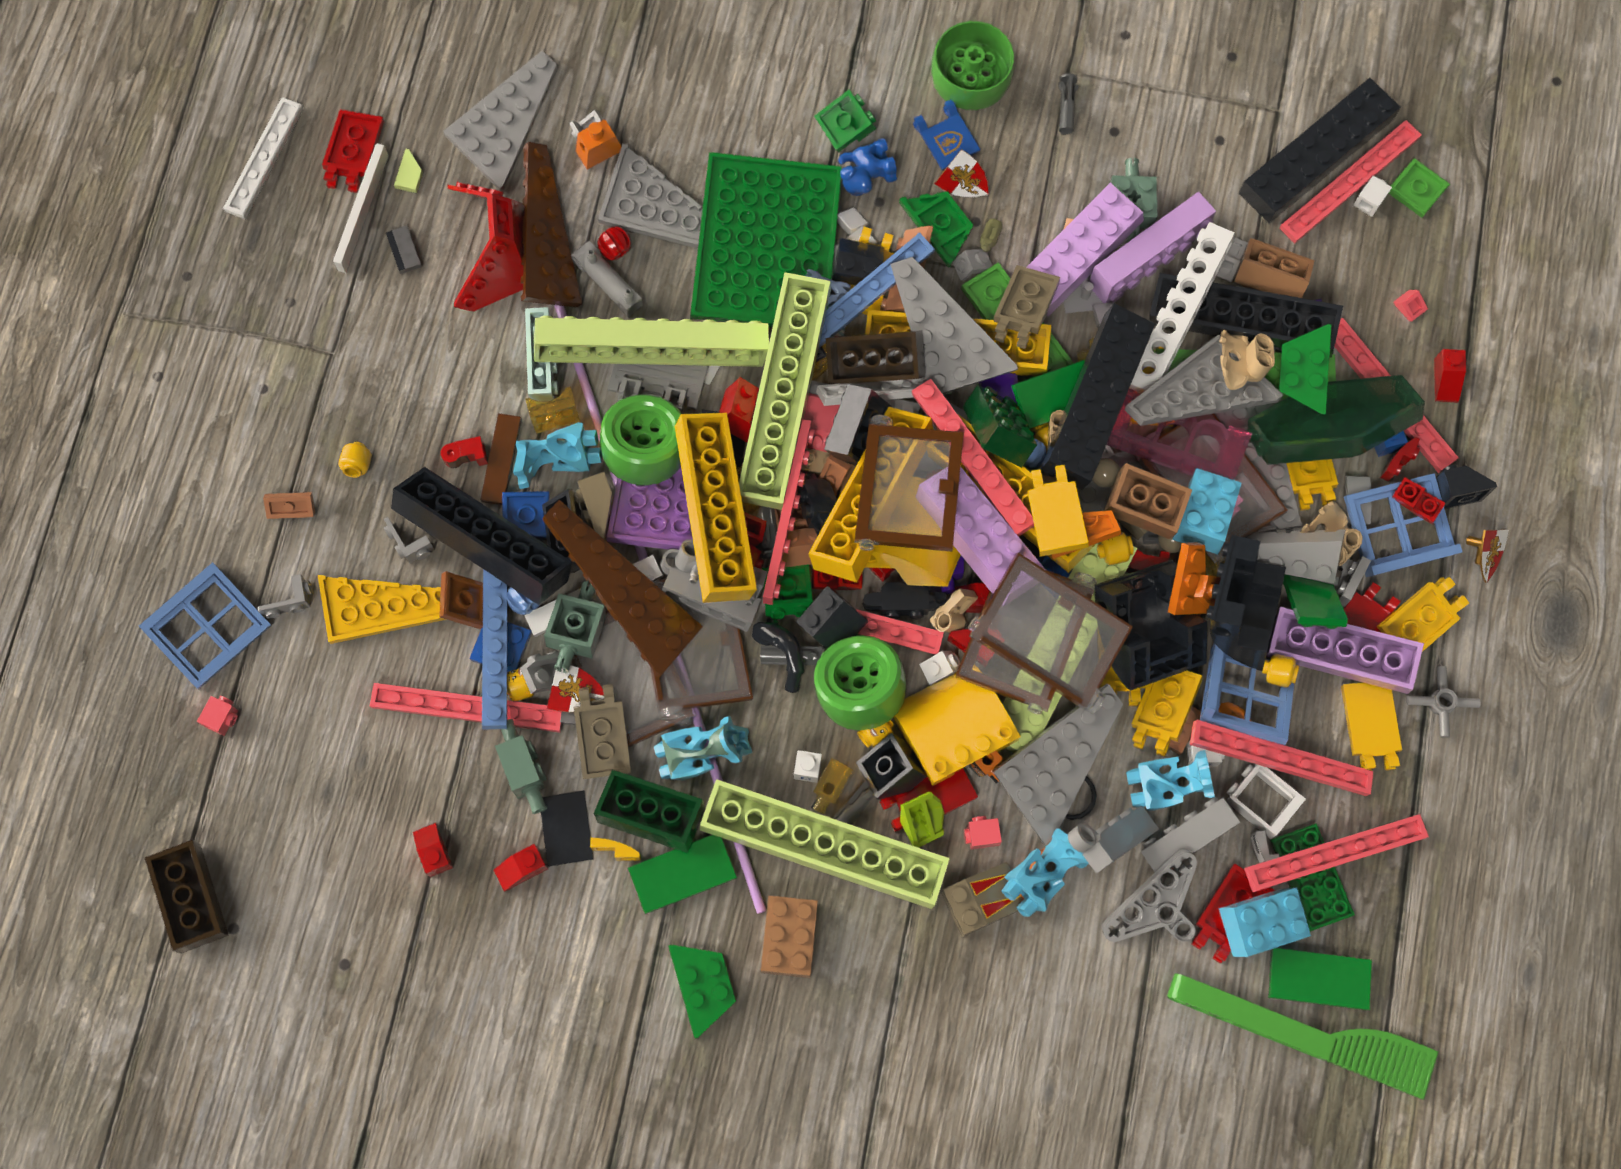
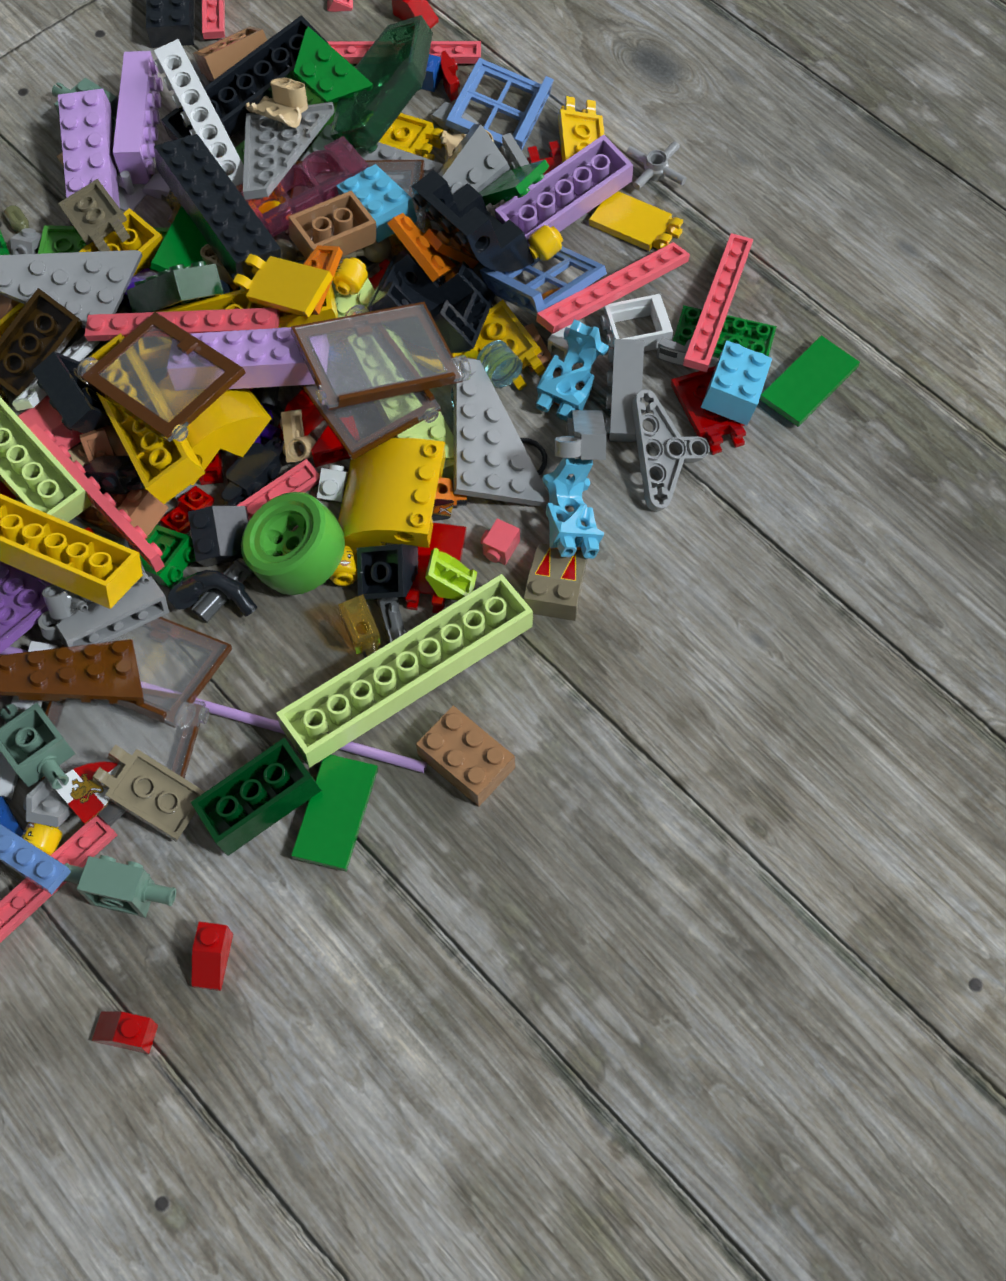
camera: 50 degrees left, 10 degrees down
black sticker [541,790,593,867] -> none
yellow slope [590,838,641,861] -> none
medium azure hips [654,716,753,781] -> none
green wing [668,945,736,1039] -> none
white brick [794,750,822,783] -> none
bright green piece [1167,973,1438,1100] -> none
red slope [1392,477,1445,524] -> none
black slope [1436,465,1497,509] -> none
shield [1466,529,1509,583] -> none
none -> clear light blue piece [477,340,523,388]

